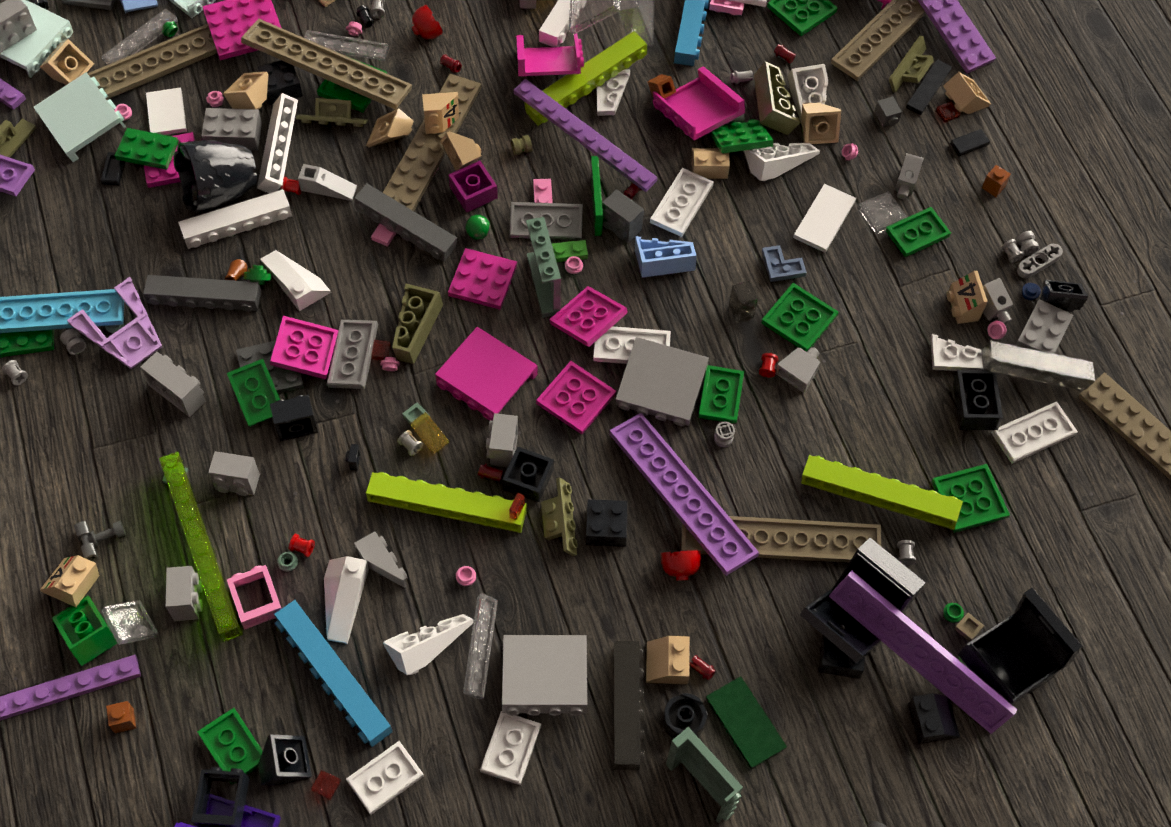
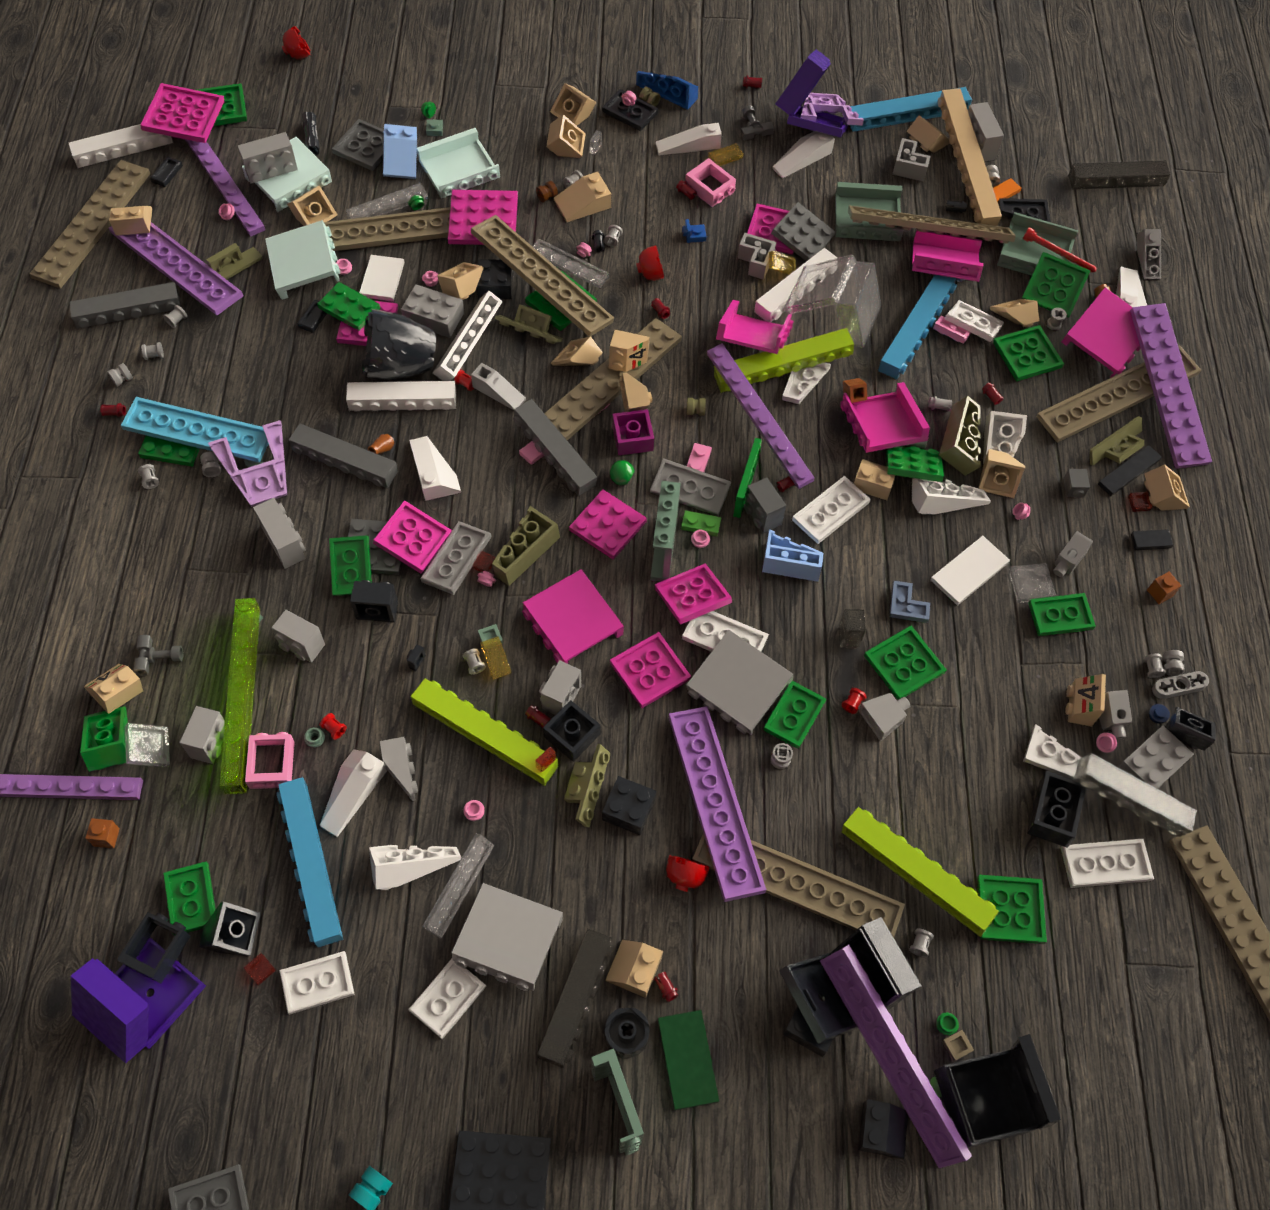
camera: 20 degrees right, 0 degrees up
green plate [243,265,271,284] -> none

